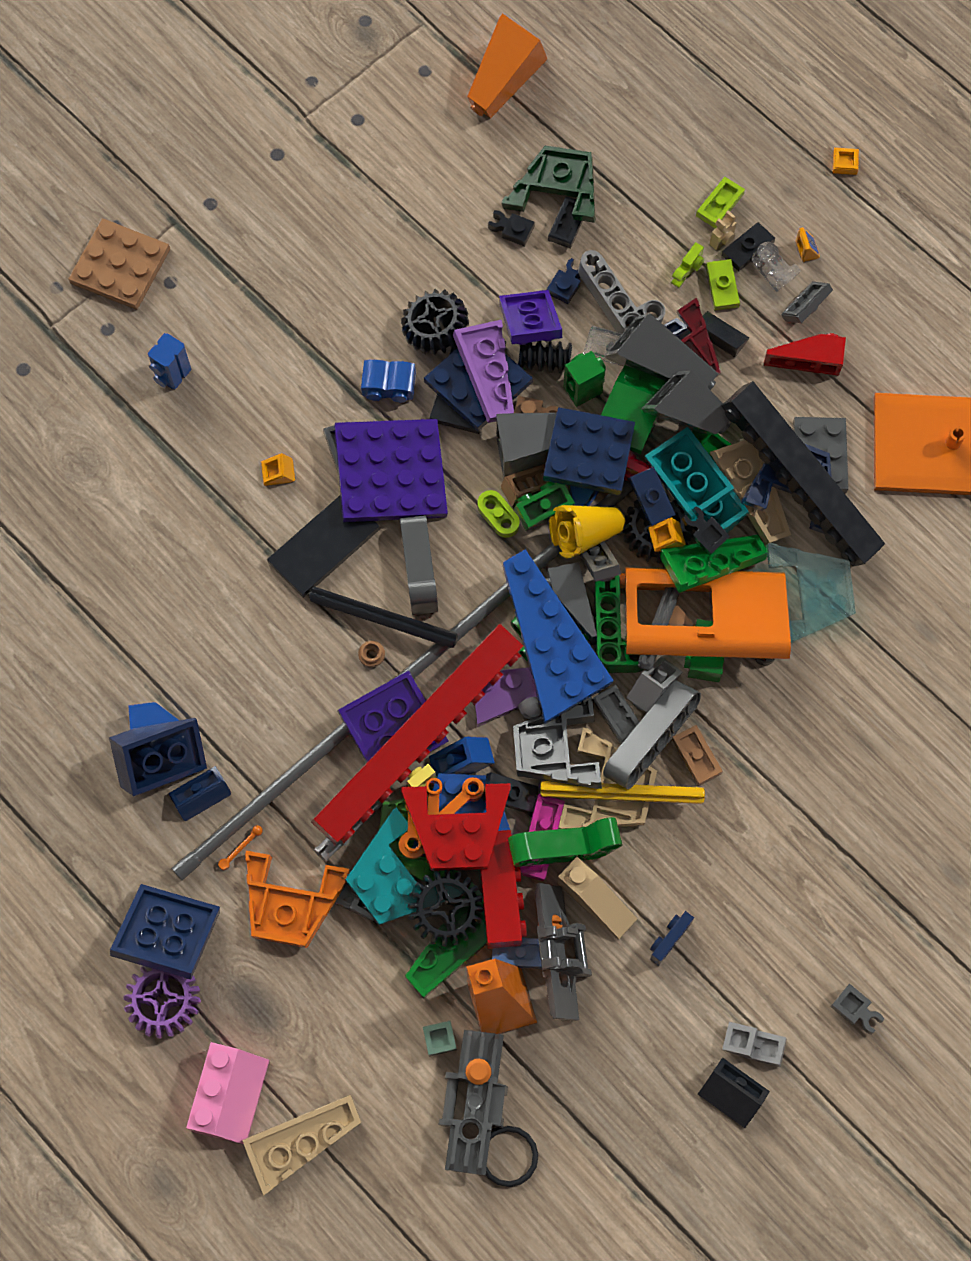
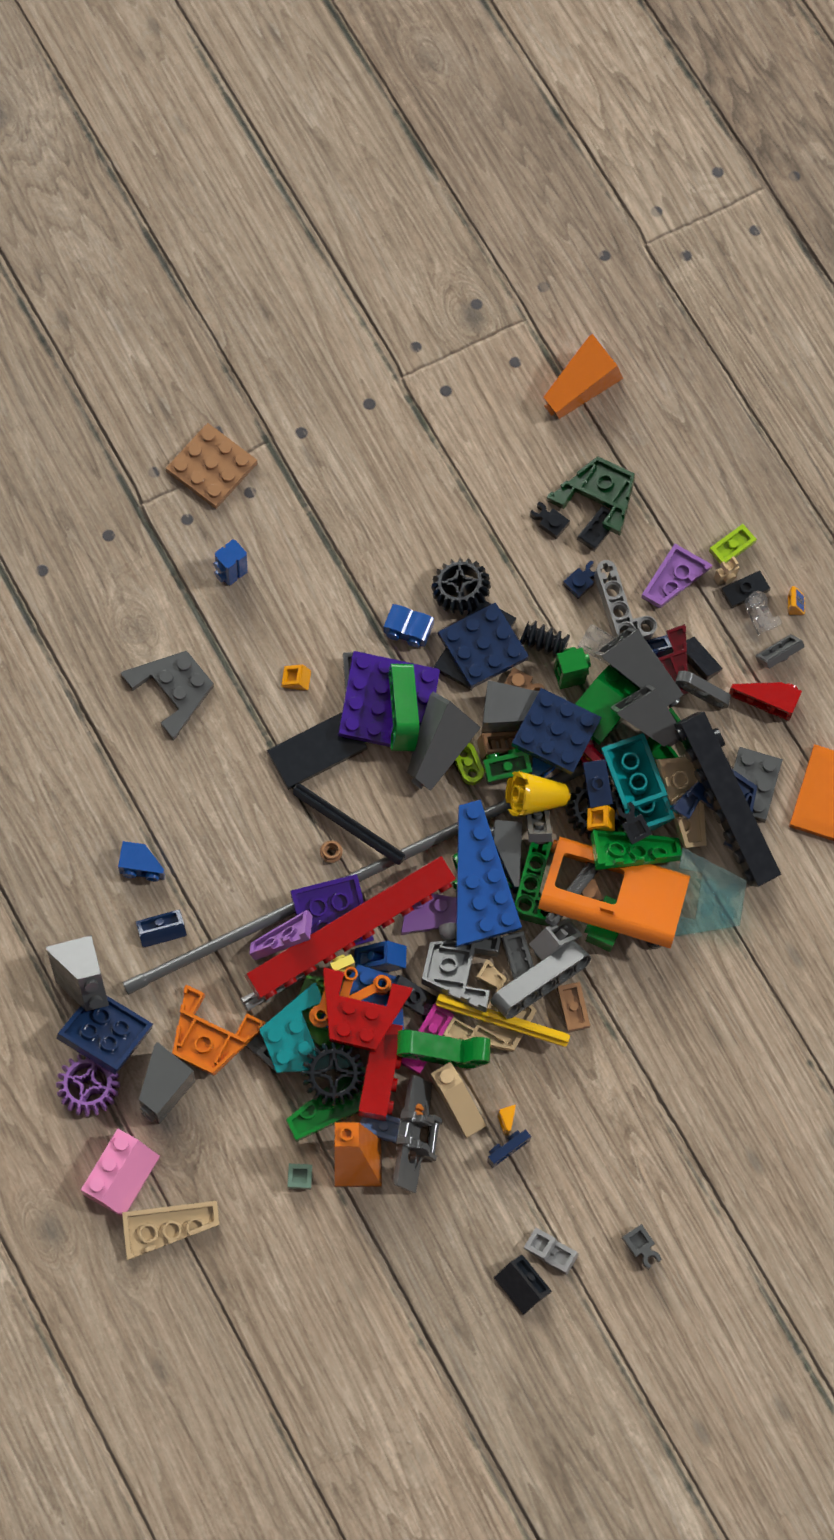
camera: 10 degrees right, 0 degrees up
dark blue slope [109,718,207,797] -> none
orange hinge [218,825,263,870] -> none
dark grey beam [400,515,438,615] -> none
dark grey piece [438,1030,508,1176] -> none
medium lavender wing [453,320,514,423] -> none
black piece [486,1126,539,1187] -> none
dark purple plate [499,290,563,345] -> none
lime plate [671,242,704,288] -> none
lime plate [706,259,740,311] -> none
none -> dark grey slope [46,935,109,1011]
none -> dark grey wing [121,650,214,740]
none -> dark grey slope [139,1042,195,1124]
none -> medium lavender wing [249,910,313,960]
none -> green beam [389,664,419,752]
none -> dark grey slope [407,692,481,791]
none -> light orange slope [497,1105,516,1137]
none -> medium lavender wing [641,544,712,608]
none -> dark grey beam [675,671,731,709]

